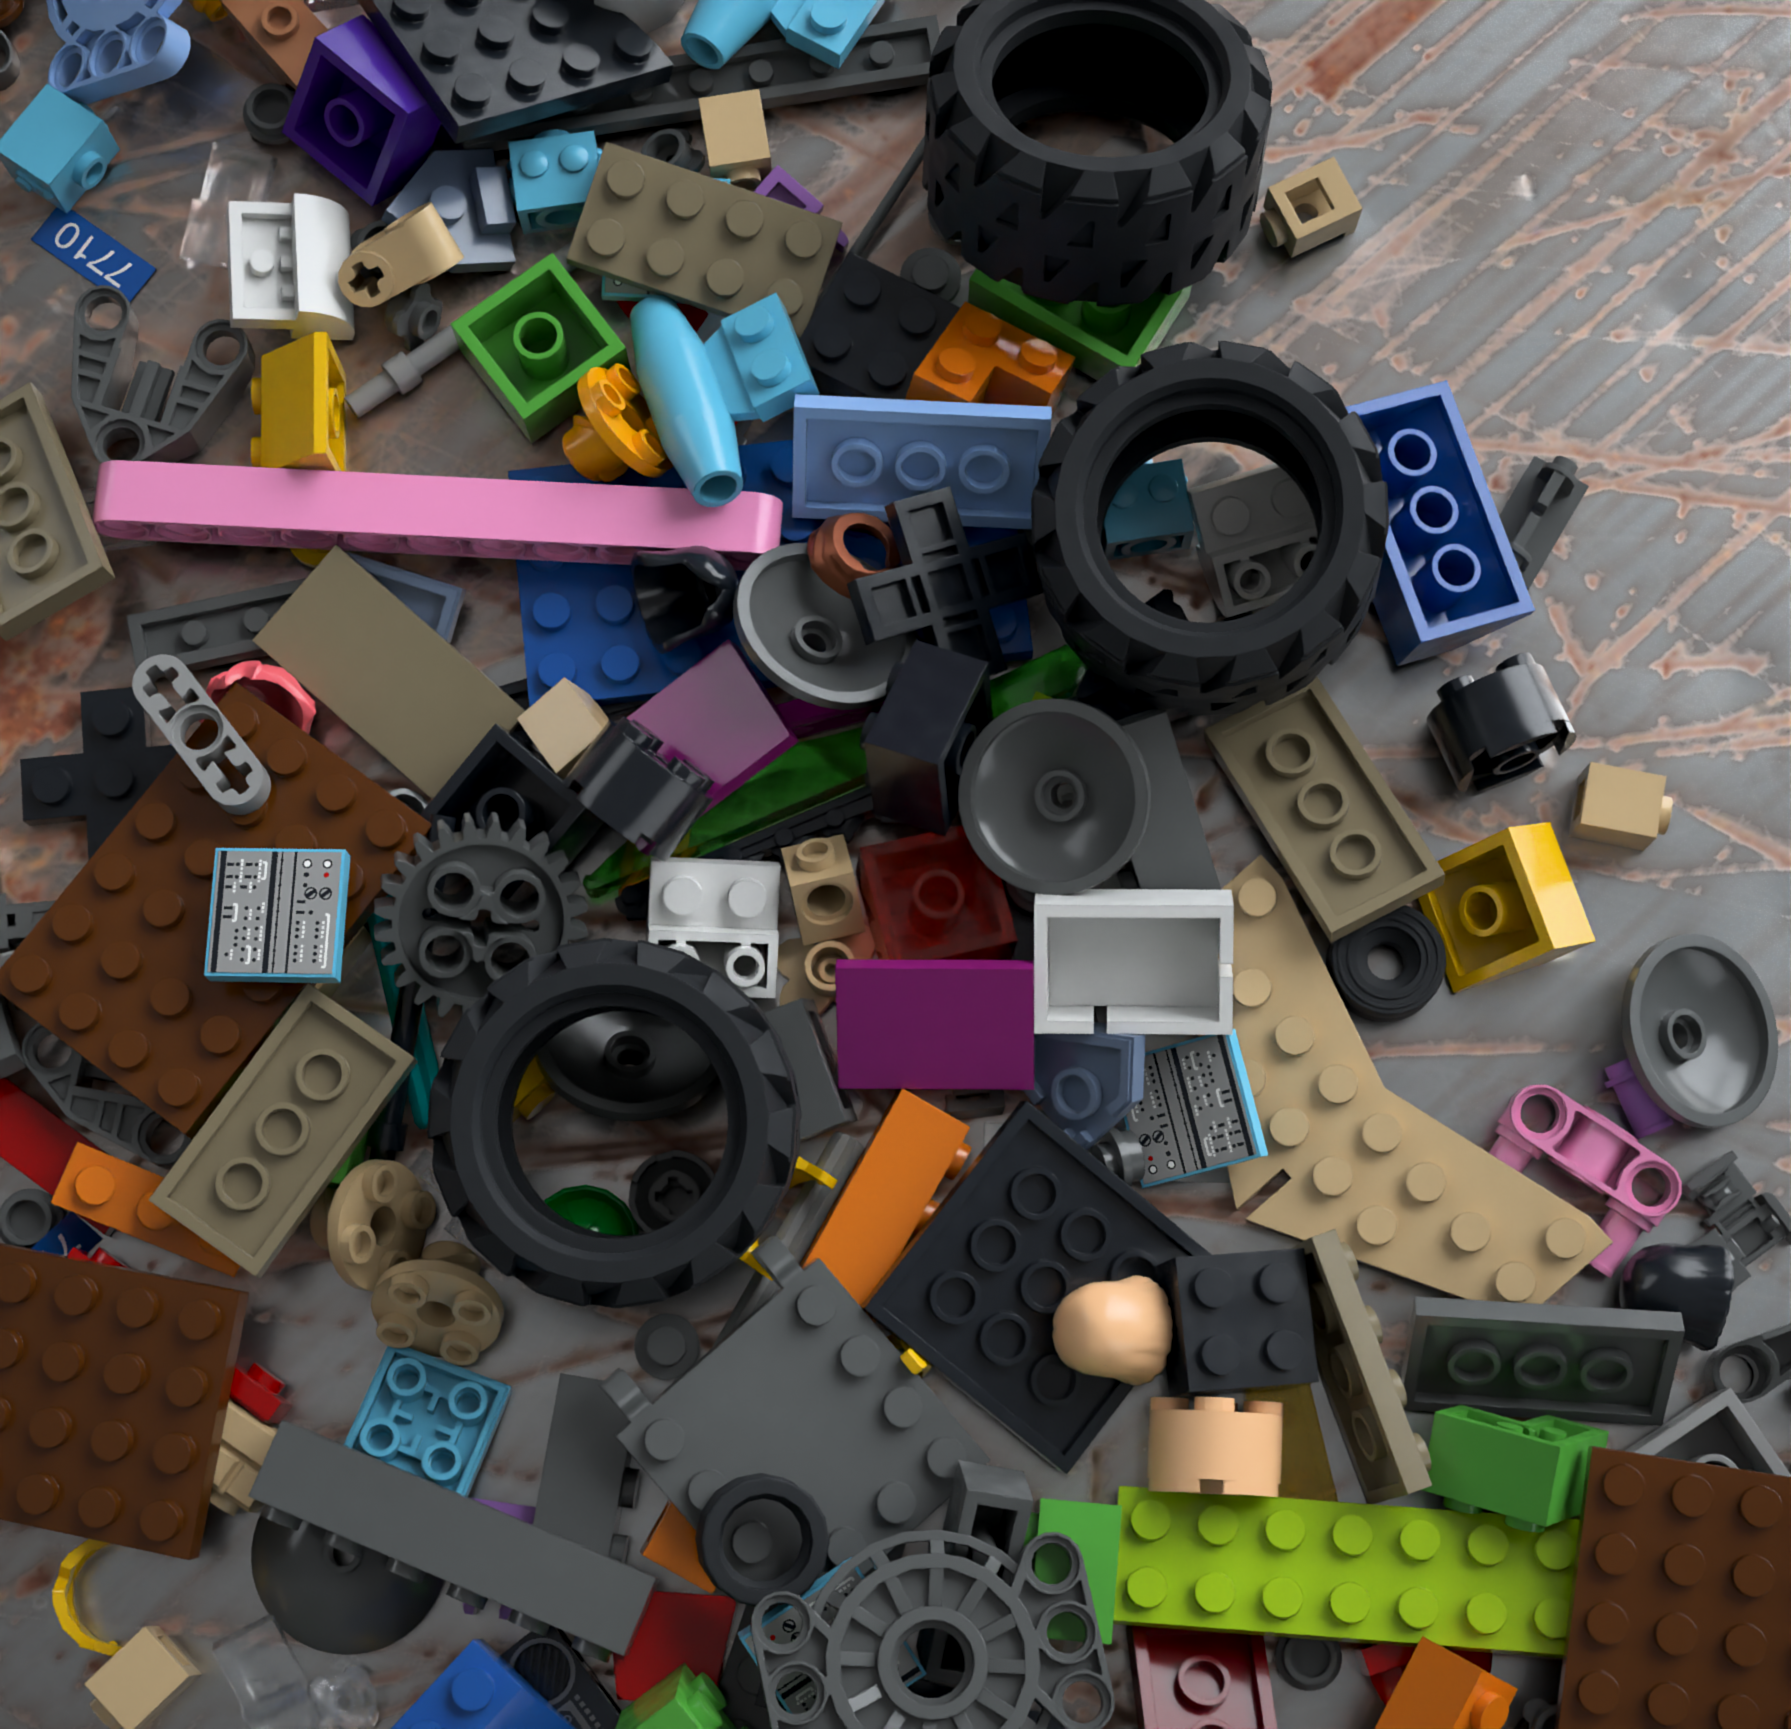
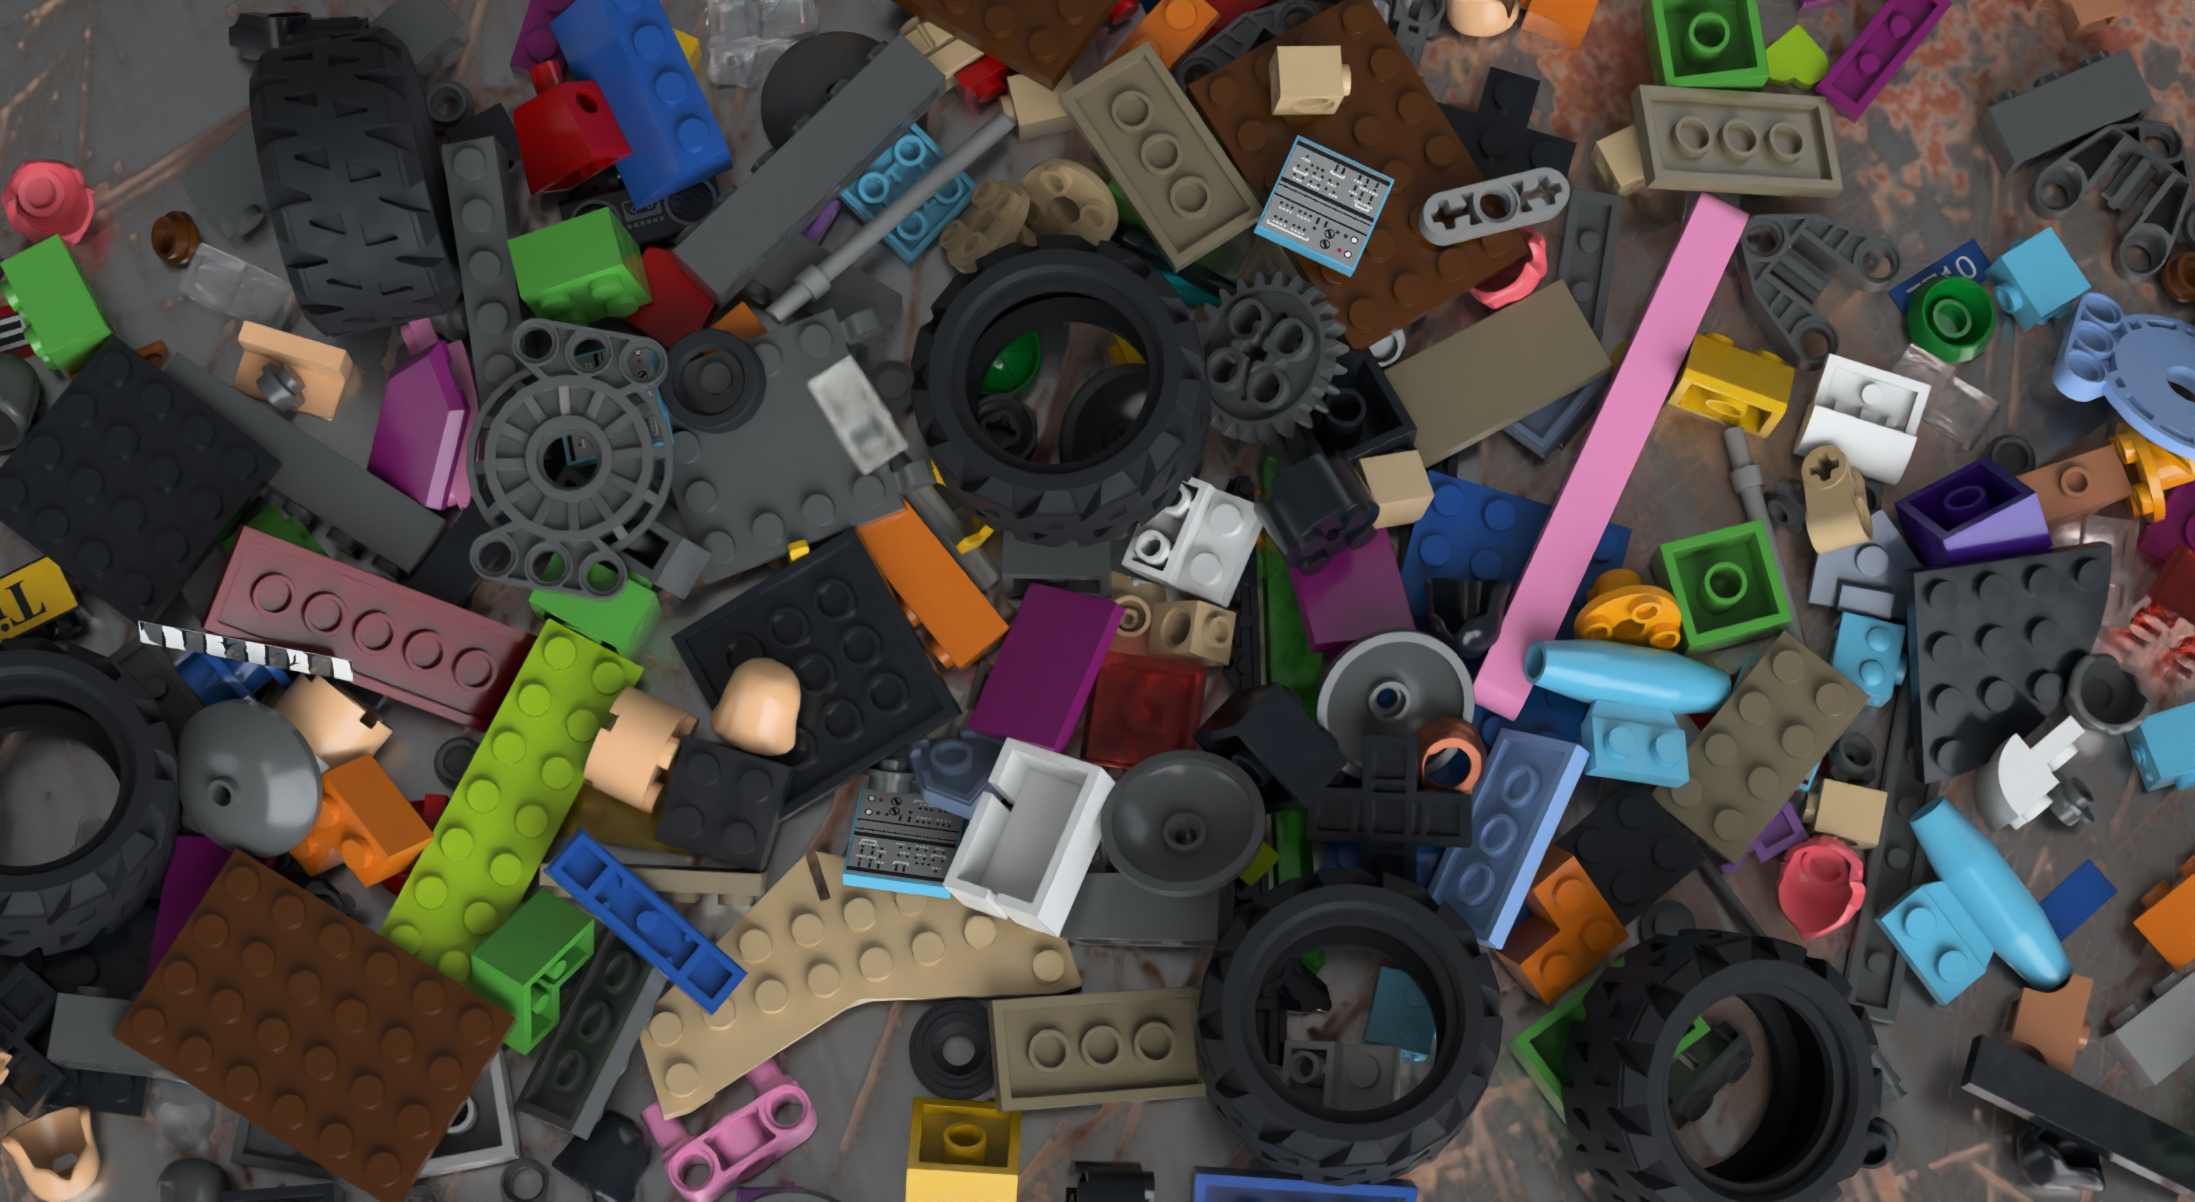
camera: 105 degrees right, 0 degrees up
none -> blue plate [543,828,748,1016]
none -> light grey bar [766,111,1014,325]
none -> clear slope [806,353,909,476]
none -> tan brick [999,69,1077,142]
none -> tan brick [1269,46,1351,115]
none -> tan brick [1590,123,1646,197]
none -> coral hair [1773,834,1866,941]
none -> green hat [1906,274,1996,364]

